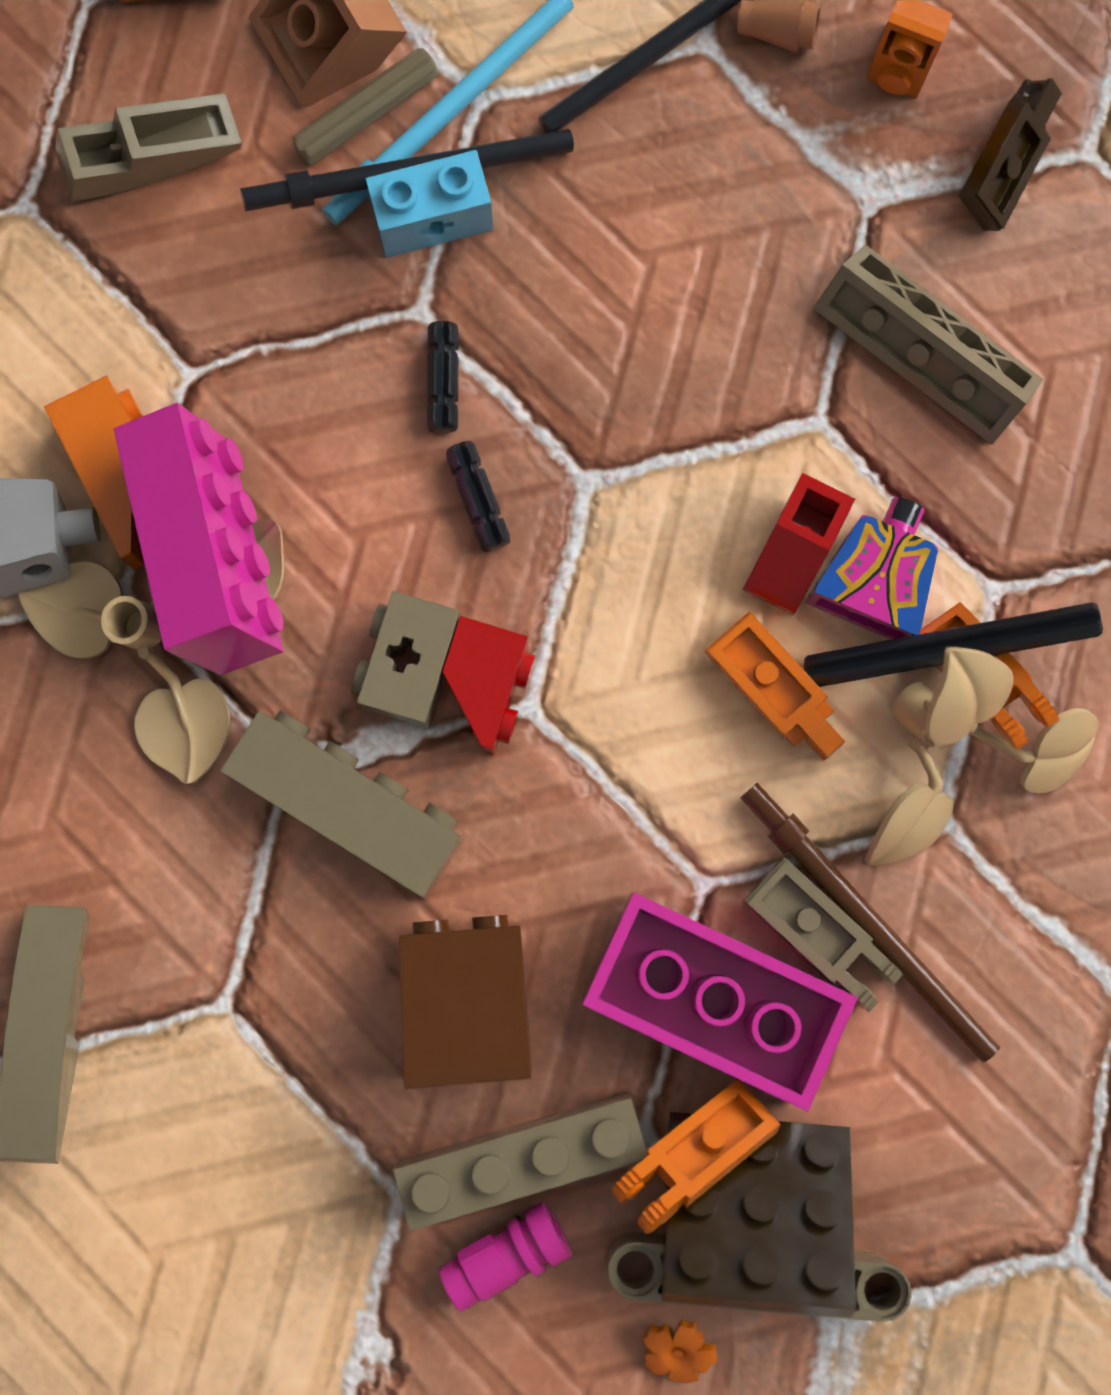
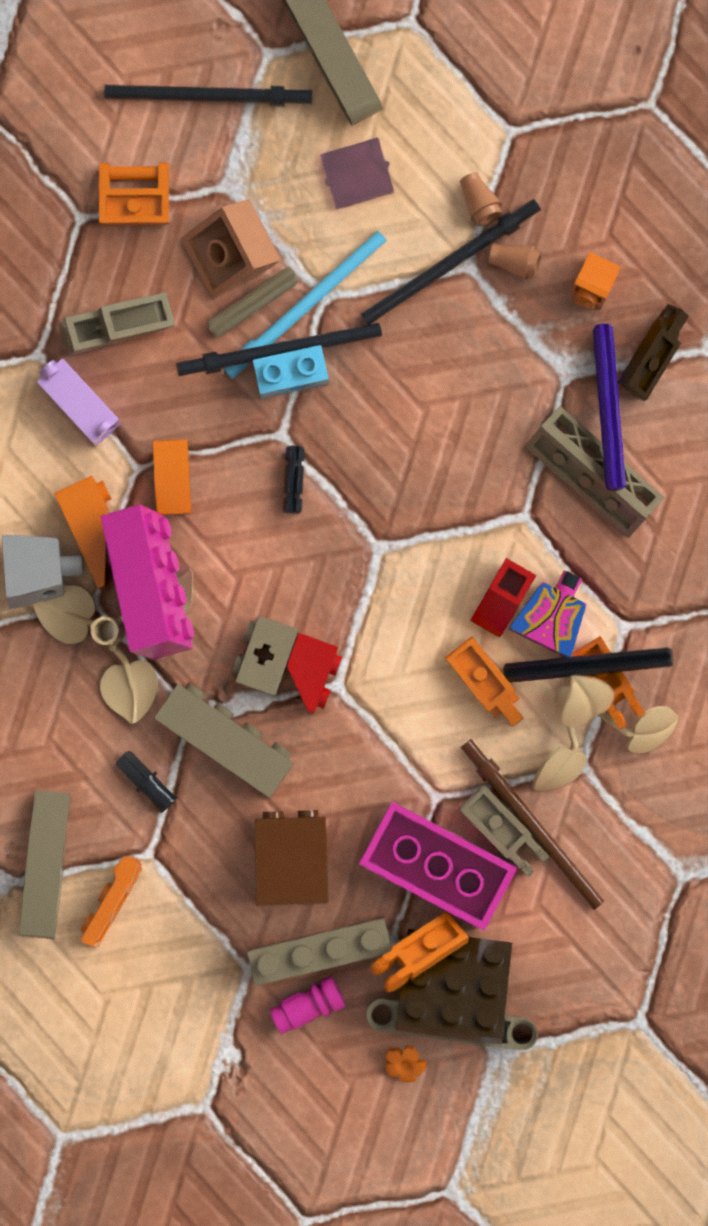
camera: 10 degrees right, 5 degrees up
black axle [446,441,510,552] -> none
none -> lavender brick [37,358,122,447]
none -> orange hinge [80,855,143,947]
none -> black axle [116,751,177,813]
none -> orange slope [153,439,192,515]
none -> dark purple axle [593,324,626,491]

